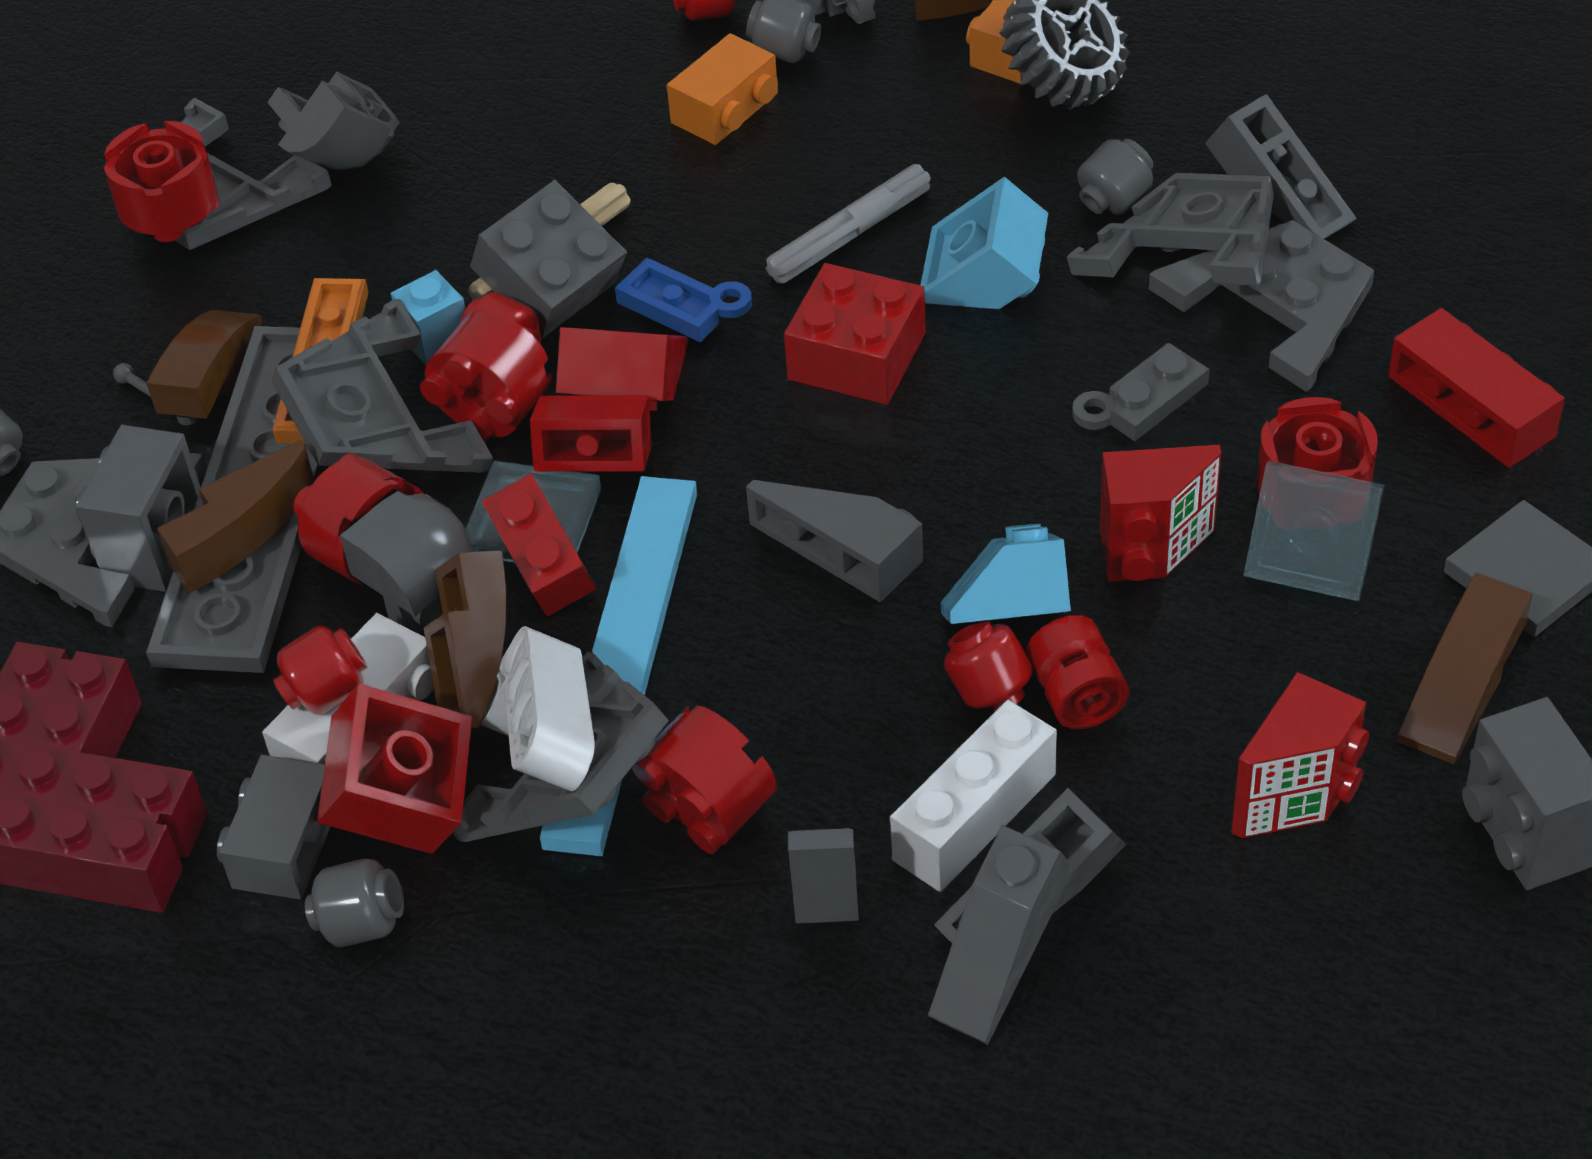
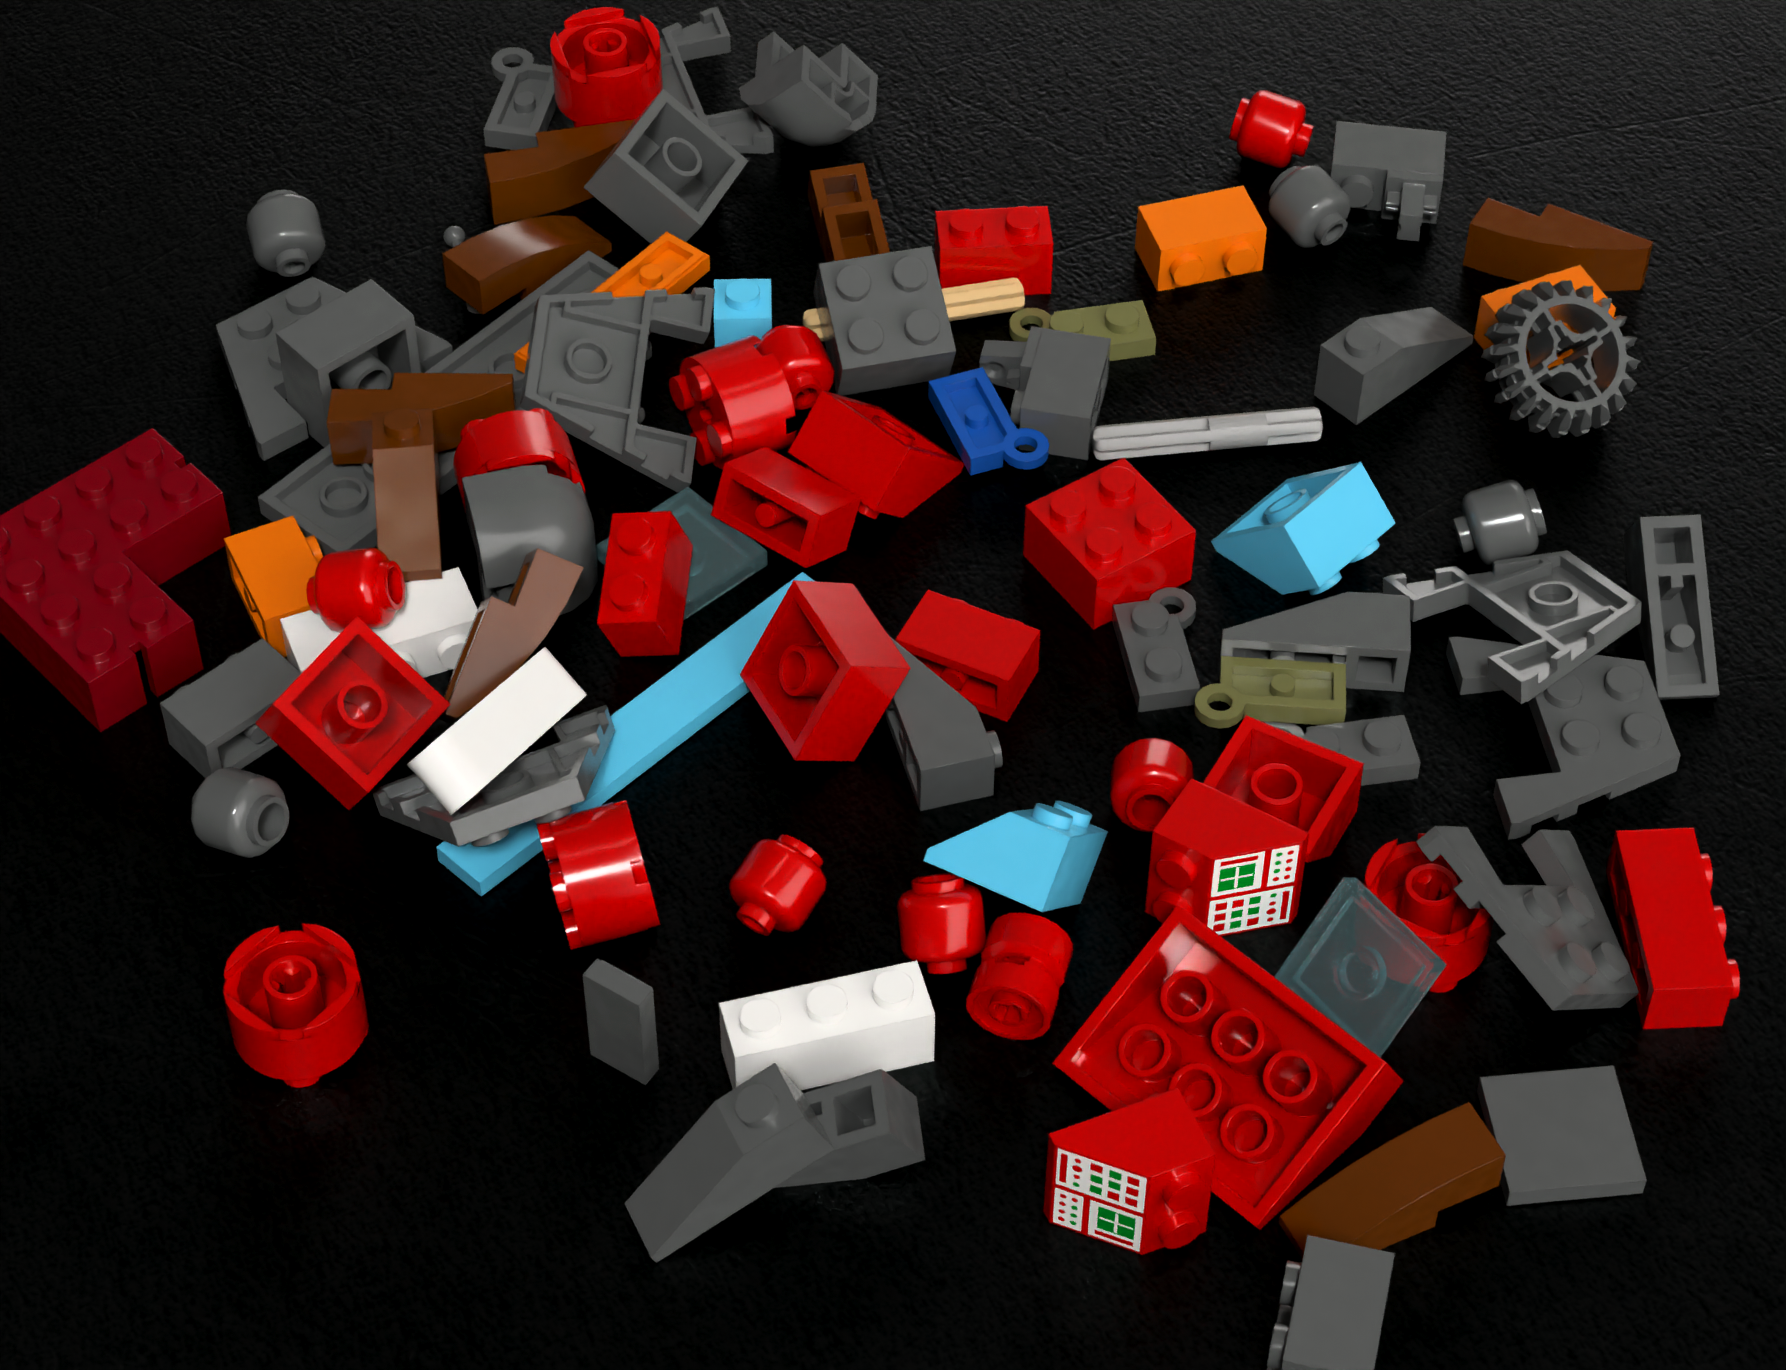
camera: 30 degrees right, 0 degrees up
none -> red brick [223,923,369,1088]
none -> orange brick [224,516,323,657]
none -> reddish brown slope [372,408,442,581]
none -> dark grey hinge [484,47,557,150]
none -> reddish brown slope [484,119,635,225]
none -> dark grey brick [583,89,748,244]
none -> red head [729,834,826,936]
none -> red brick [740,580,911,761]
none -> reddish brown slope [807,163,890,262]
none -> red brick [895,590,1041,722]
none -> red brick [935,206,1054,295]
none -> dark grey hinge [979,326,1111,460]
none -> olive hinge [1009,300,1156,361]
none -> red slope [1052,904,1404,1230]
none -> red head [1110,738,1194,833]
none -> dark grey hinge [1112,587,1201,712]
none -> olive hinge [1194,656,1346,729]
none -> red slope [1203,715,1364,862]
none -> dark grey slope [1218,592,1411,692]
none -> dark grey slope [1314,307,1474,425]
none -> dark grey wing [1416,826,1640,1010]

